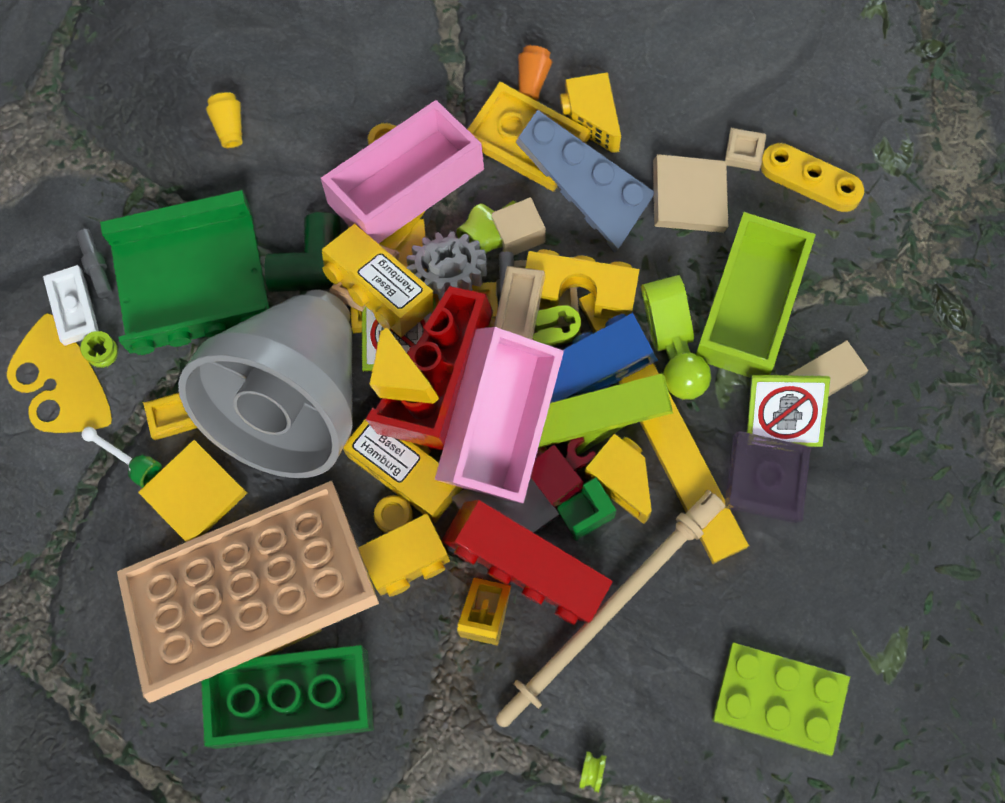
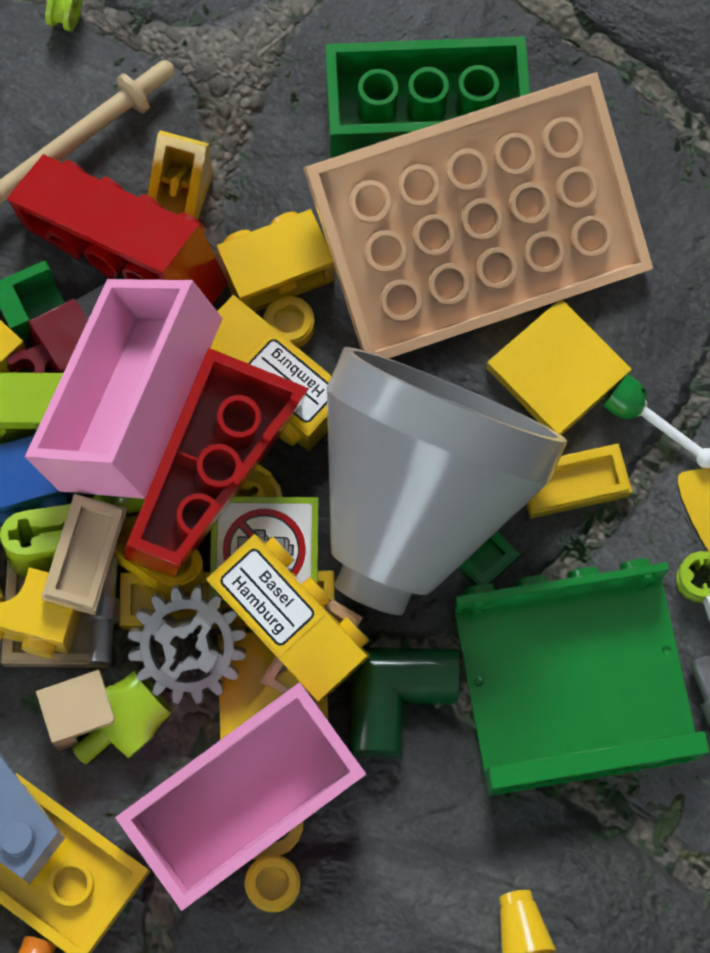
camera: 175 degrees right, 0 degrees up
yellow slope [370,327,439,404] -> none

